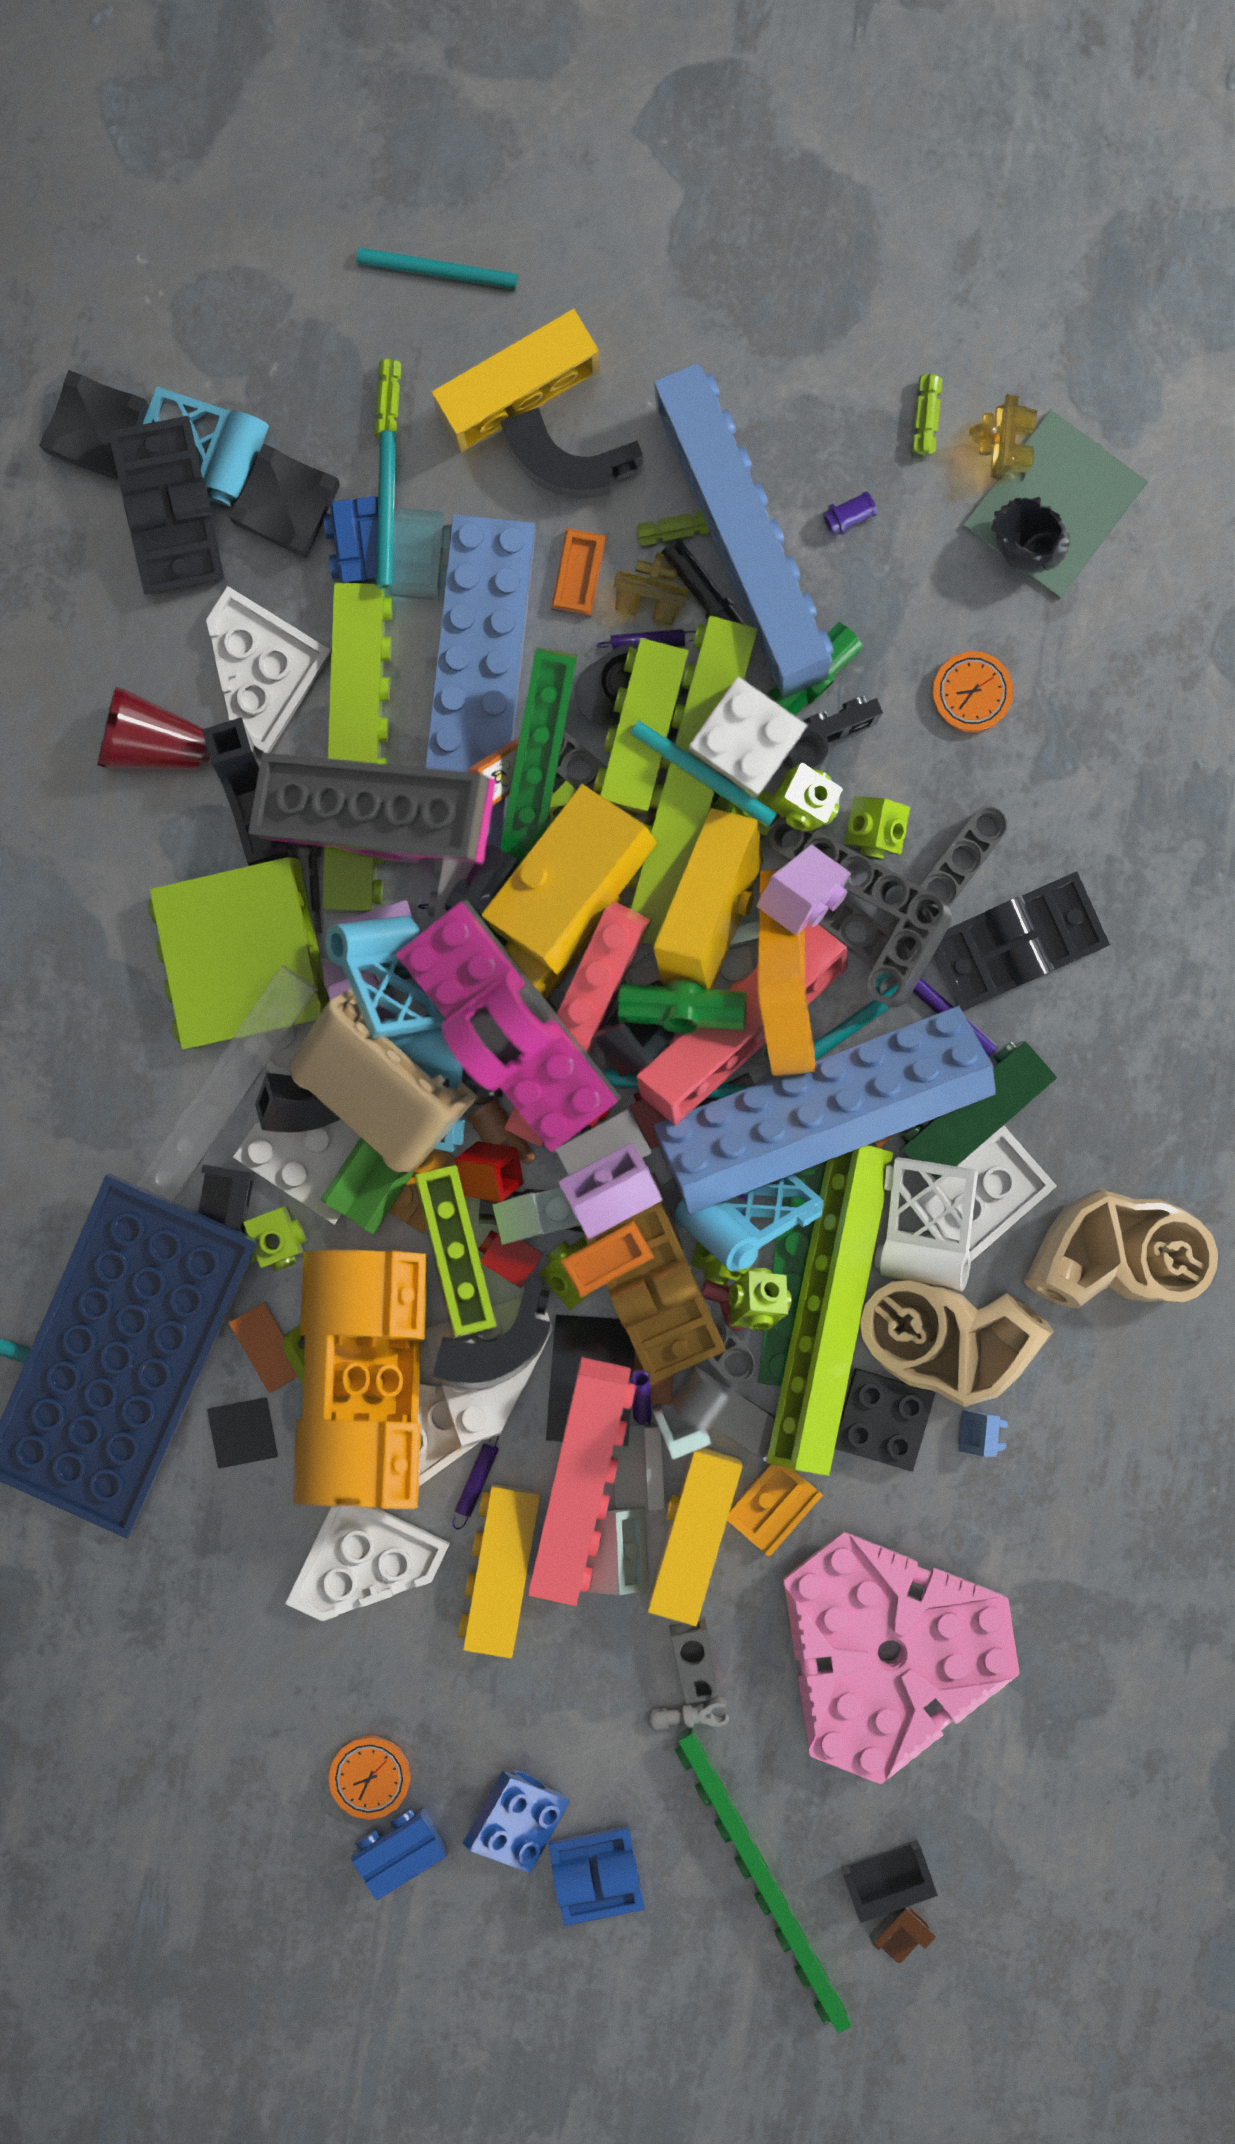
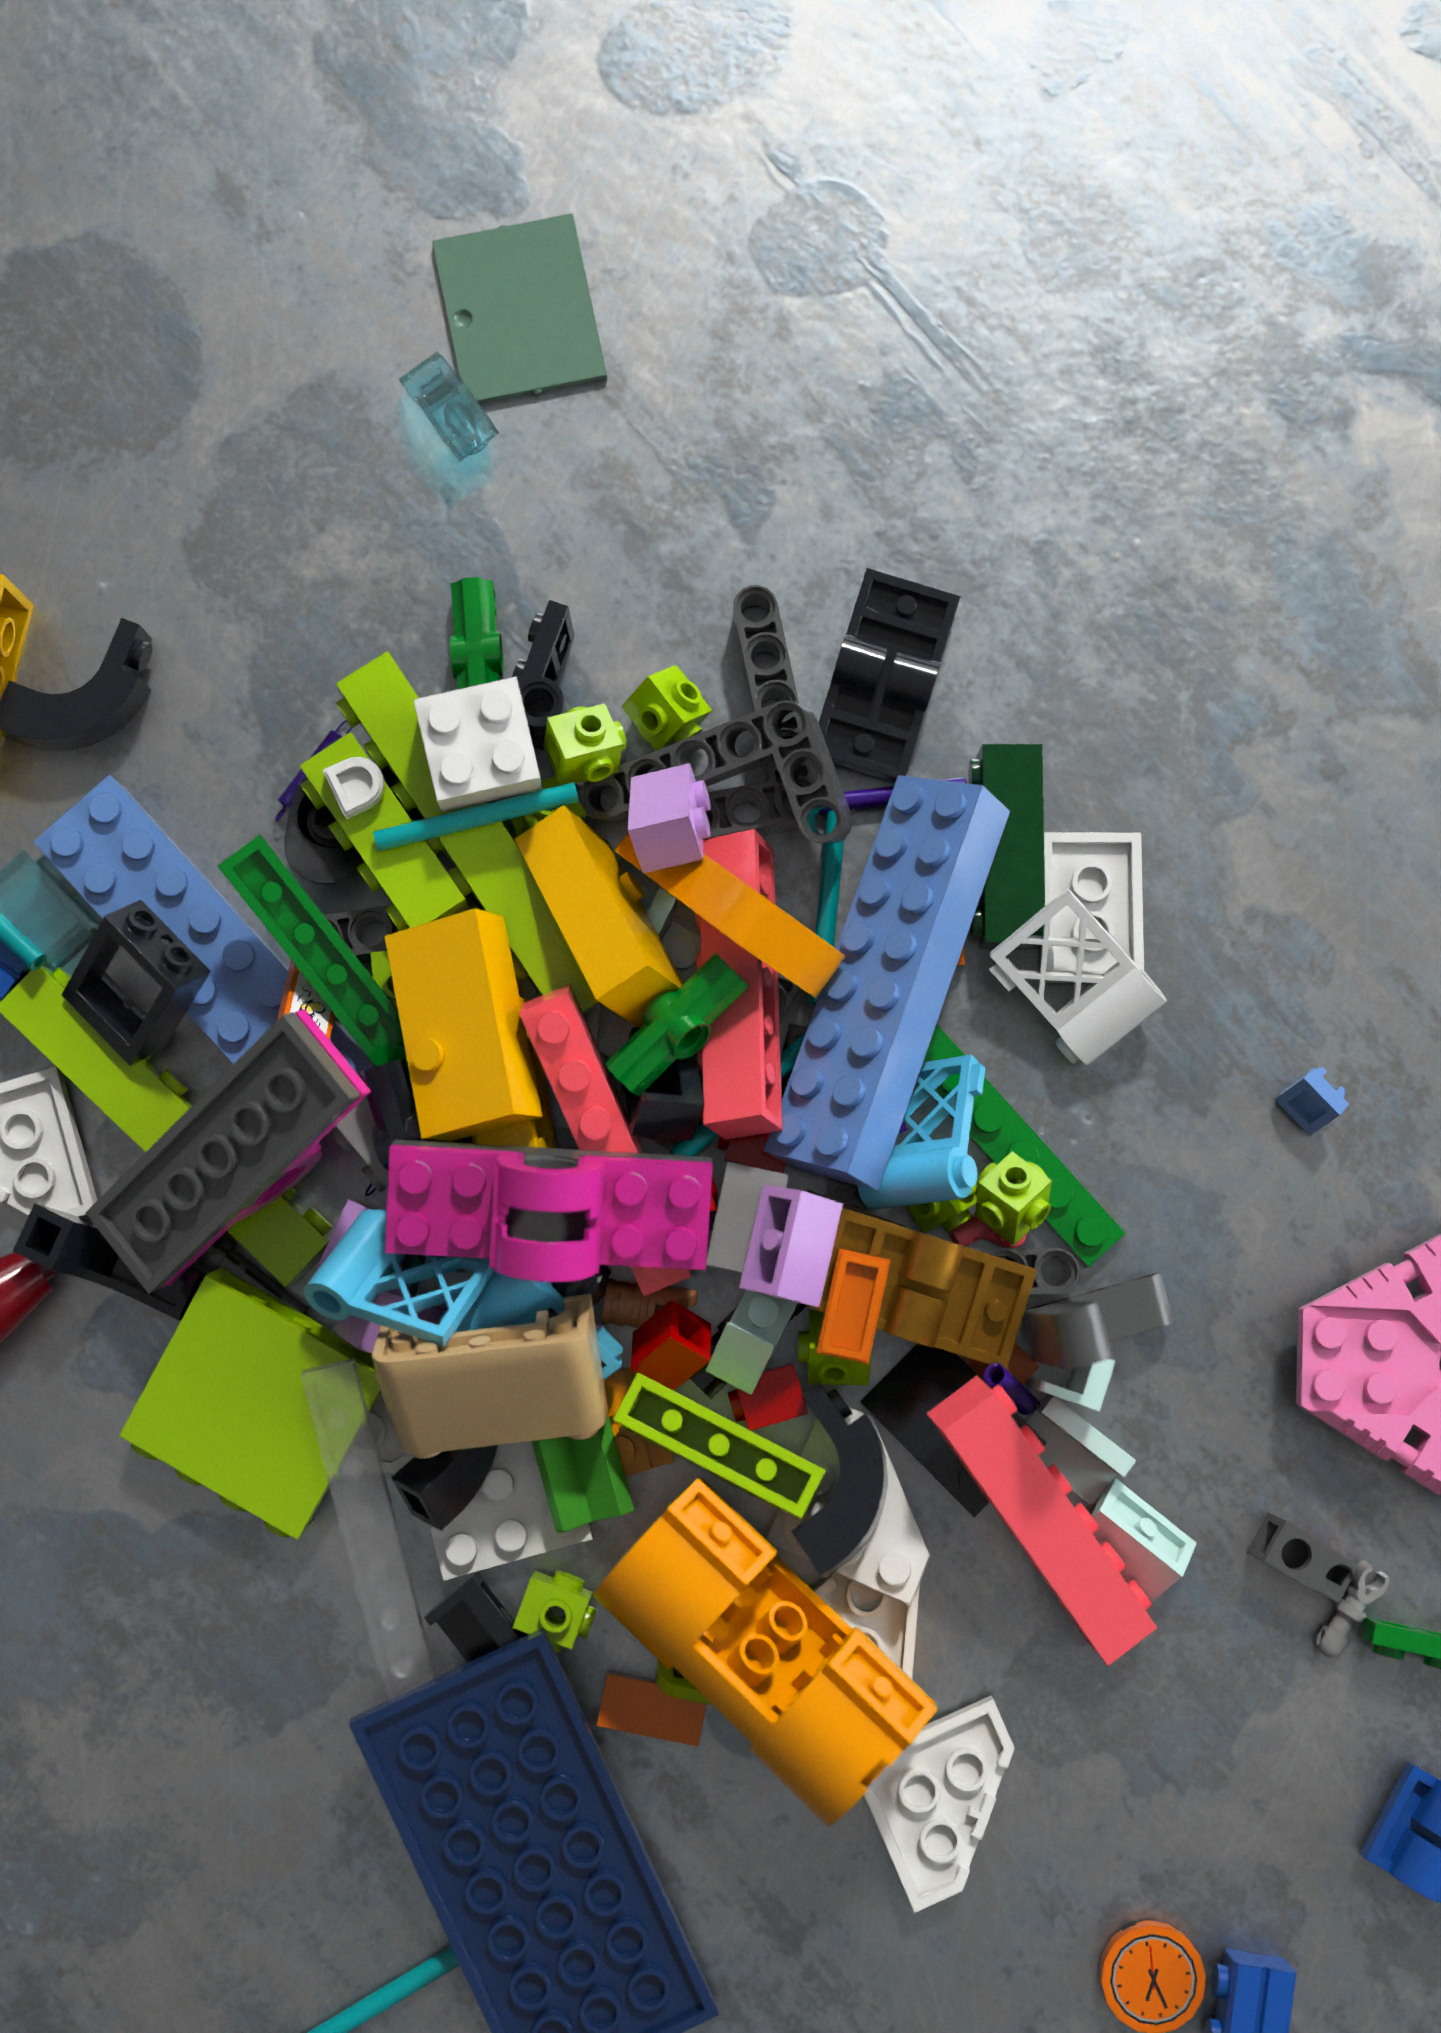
camera: 50 degrees left, 5 degrees down
black sticker [207,1397,278,1468] -> none
dark purple piece [452,1436,499,1530] -> none
yellow brick [457,1483,541,1659] -> none
blue plate [462,1769,570,1873] -> none
orange tile [551,528,606,617] -> none
clear yellow hips [613,553,689,625] -> none
lime axle [636,511,710,547] -> none
yellow brick [647,1447,743,1626] -> none
medium blue brick [654,362,834,698] -> none
black pin [660,538,747,625] -> none
light orange plate [727,1464,823,1557] -> none
lime brick [766,1145,894,1476] -> none
dark purple pin [823,491,877,535] -> none
black brick [835,1367,936,1472] -> none
tan piece [860,1280,1054,1407] -> none
lime axle [912,374,943,455] -> none
orange tile [932,651,1013,733] -> none
clear yellow hips [969,394,1037,479] -> none
black hair [992,497,1070,573] -> none
tan piece [1024,1190,1218,1308] -> none
none -> black window [61,899,211,1066]
none -> white tile [323,757,385,820]
none -> clear light blue slope [399,351,499,461]

